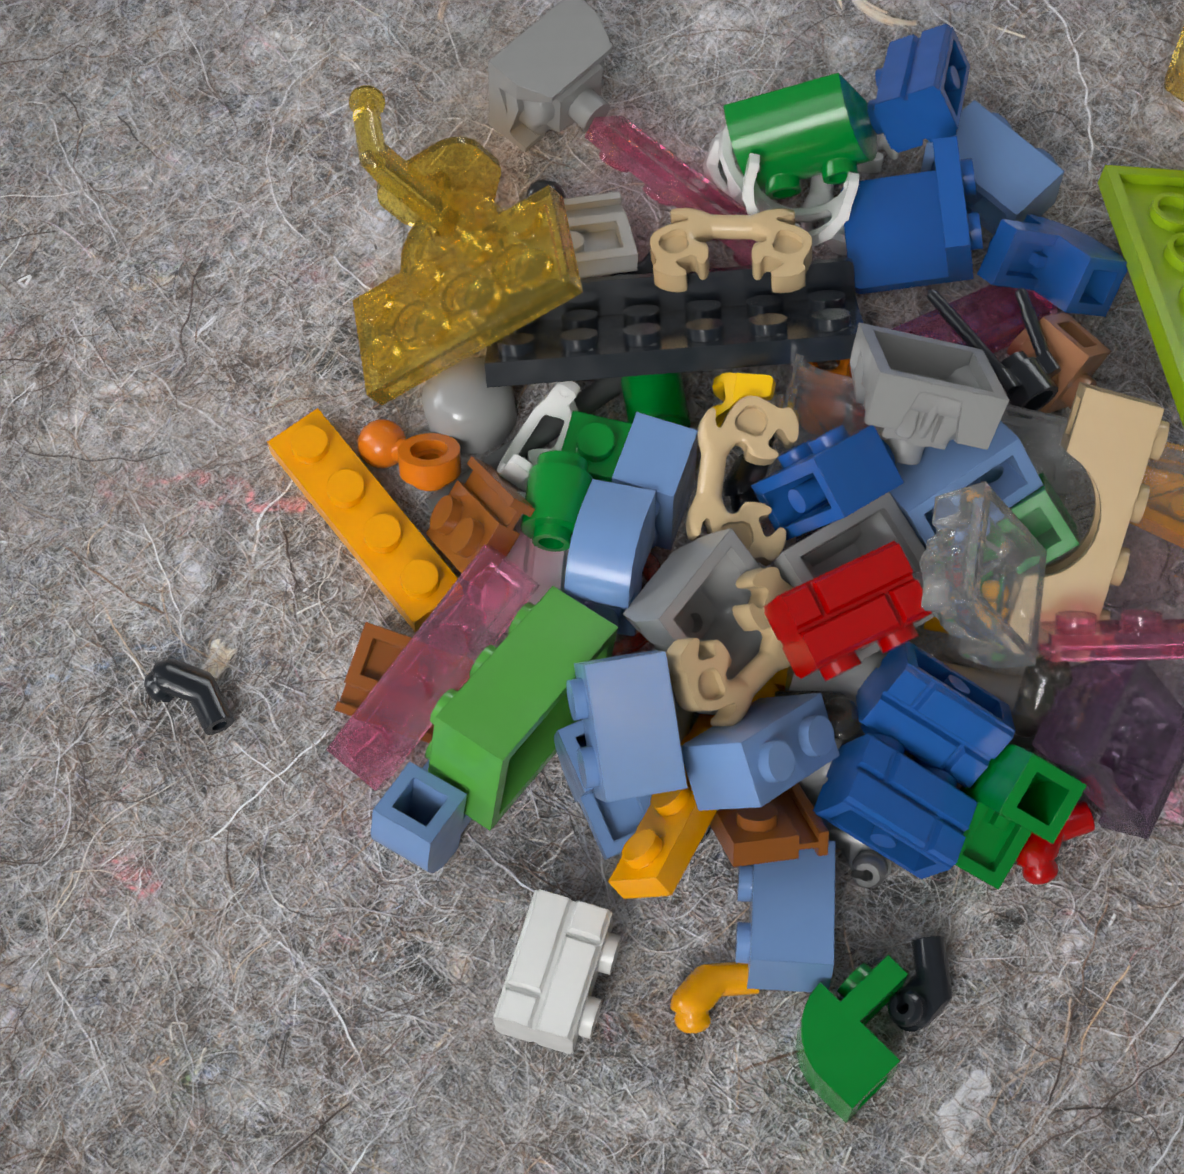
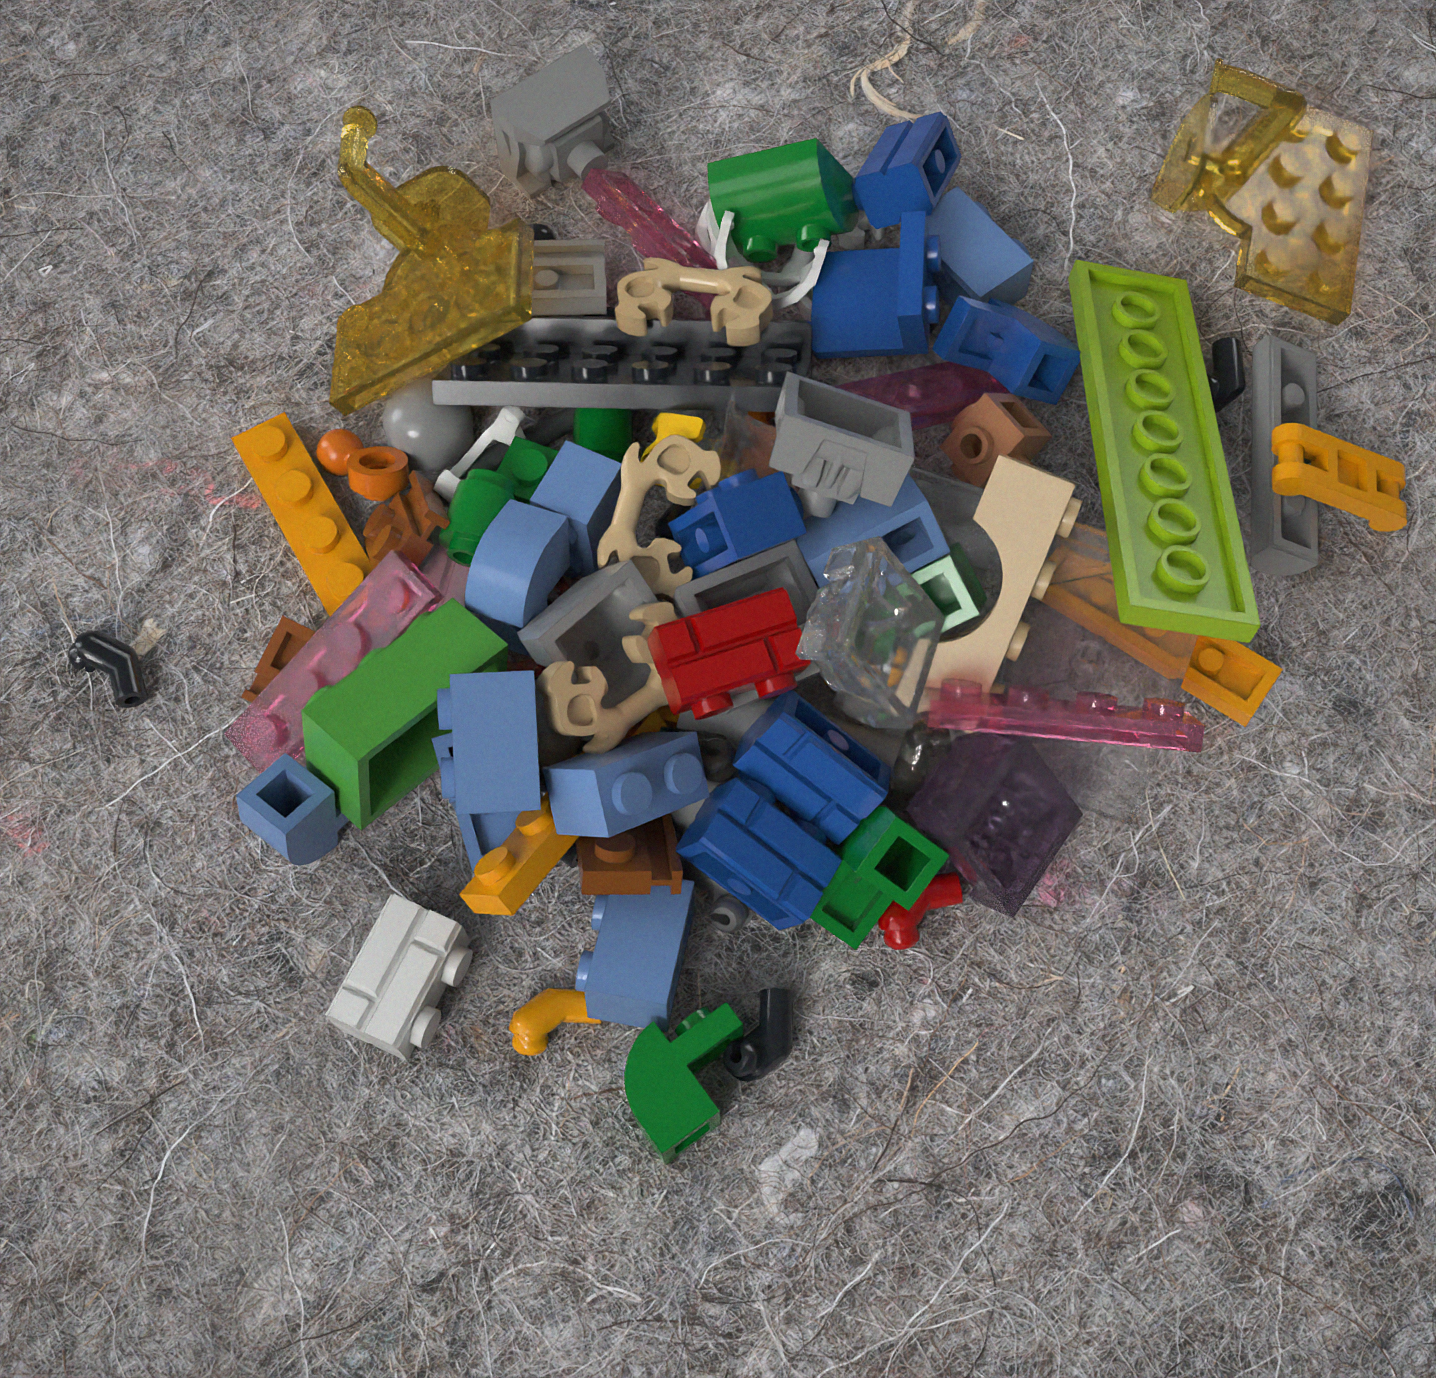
camera: 10 degrees right, 0 degrees up
black plant [927,287,1062,418] -> none

